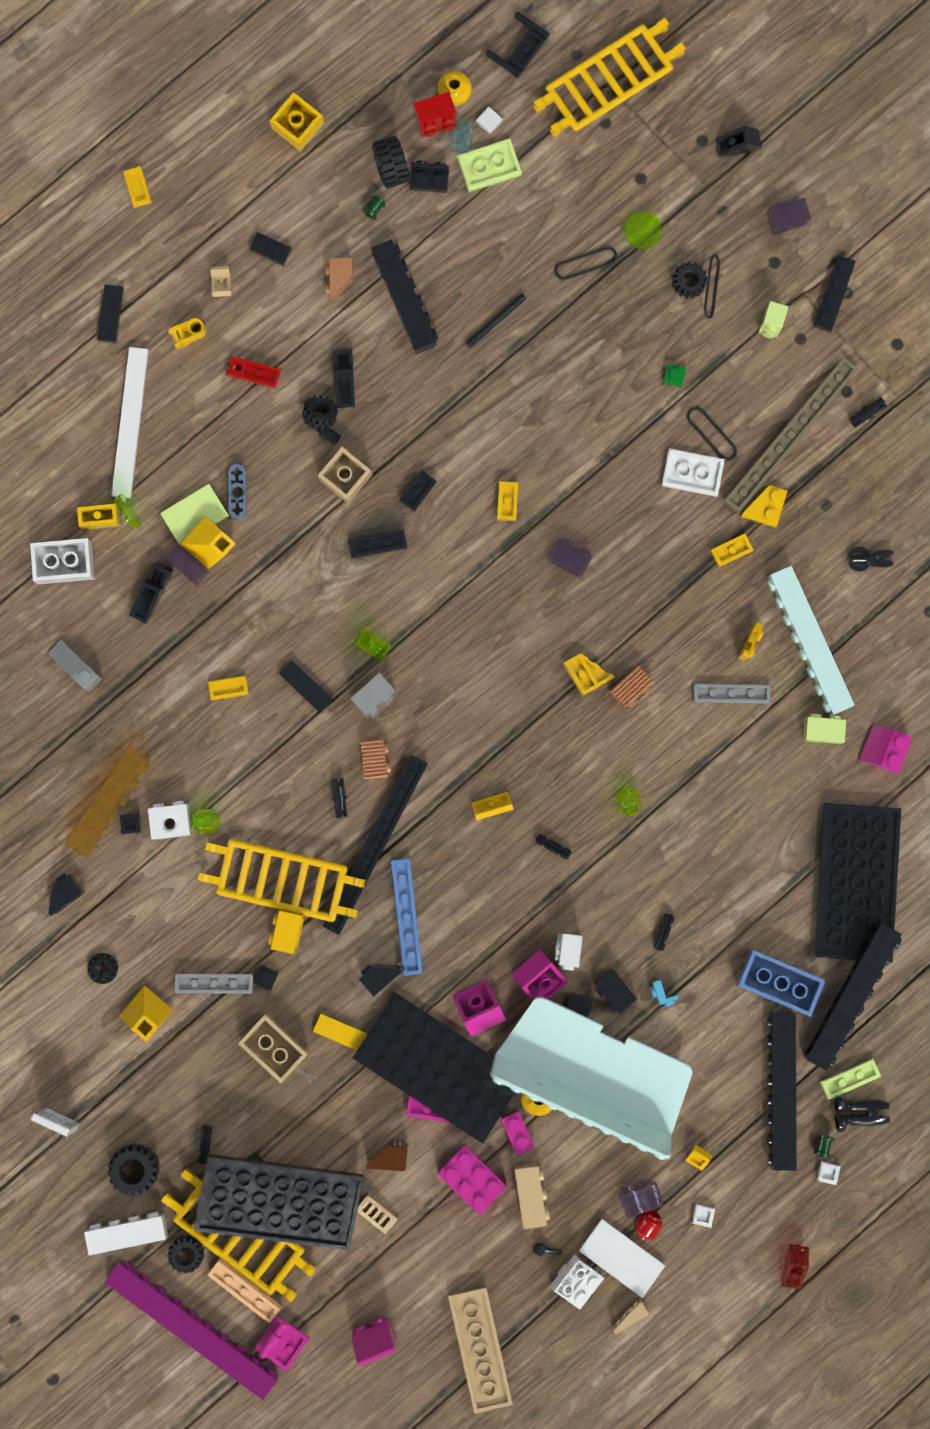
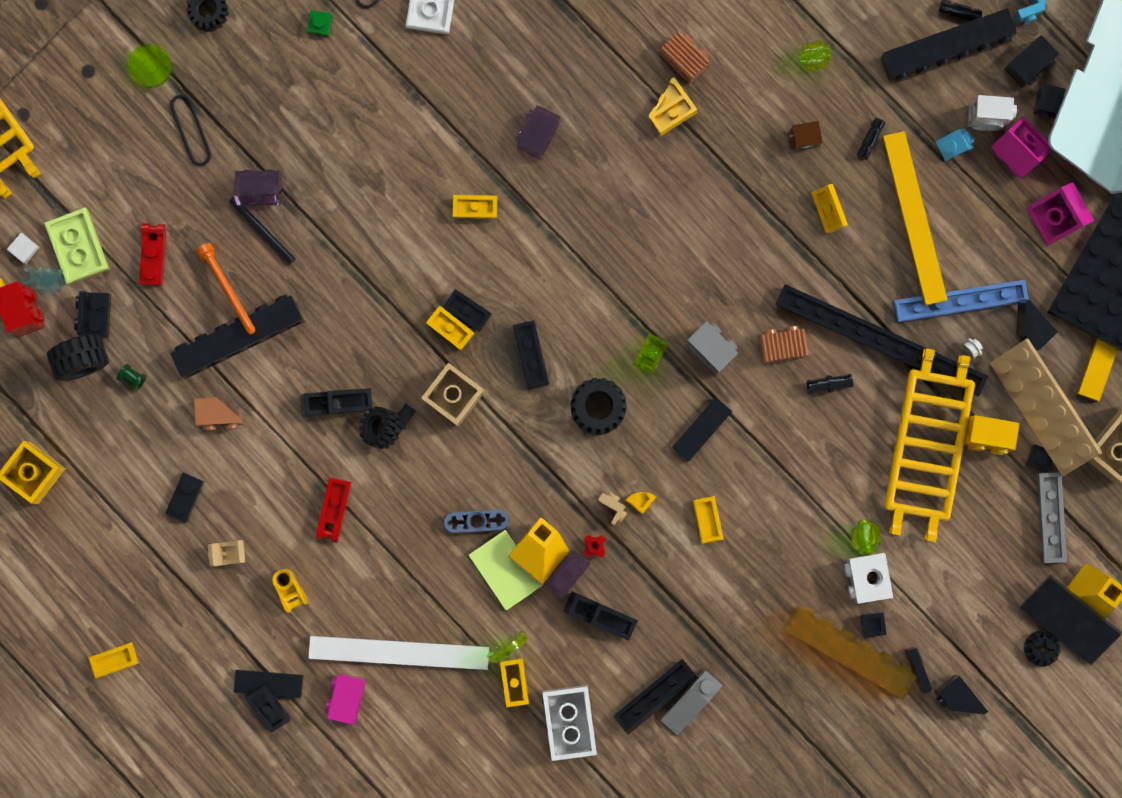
camera: 85 degrees left, 0 degrees up
none -> red plate [139,223,166,286]
none -> orange piece [196,243,255,334]
none -> clear purple brick [233,170,283,205]
none -> black plate [244,684,291,733]
none -> dark pink brick [325,673,367,725]
none -> yellow plate [426,306,475,351]
none -> black tyre [571,378,627,435]
none -> red plate [583,535,606,558]
none -> tan bracket [598,491,627,526]
none -> black plate [613,659,698,735]
none -> yellow tile [625,492,656,514]
none -> reddish brown brick [787,121,823,151]
none -> black brick [880,8,1017,83]
none -> yellow tile [882,131,948,306]
none -> black tile [905,647,932,694]
none -> medium azure bracket [936,129,974,161]
none -> white plate [962,338,983,359]
none -> tan plate [990,339,1102,476]
none -> black tile [1020,575,1122,665]

